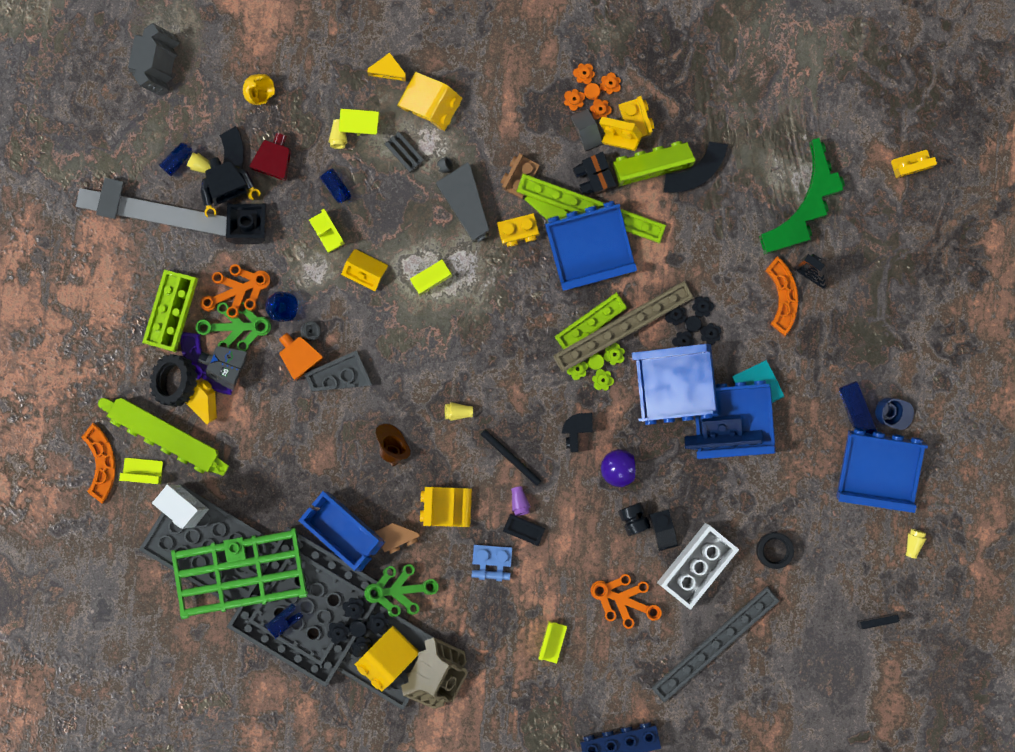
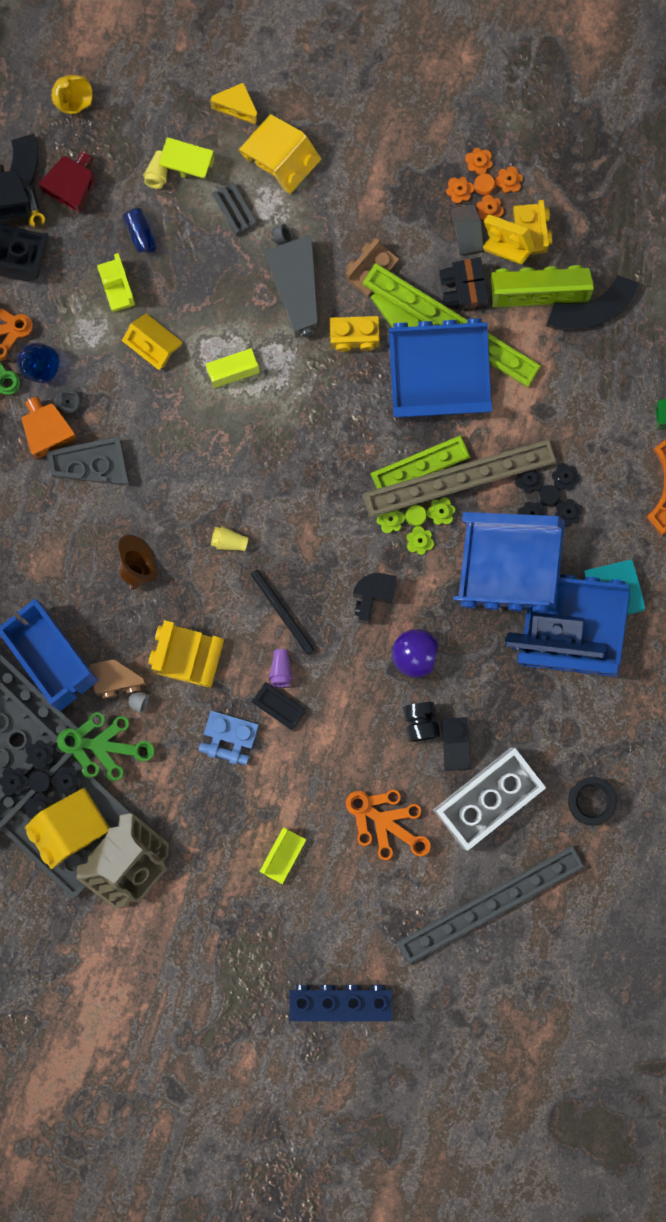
camera: 20 degrees right, 5 degrees down
none -> light grey hinge [129,692,150,713]

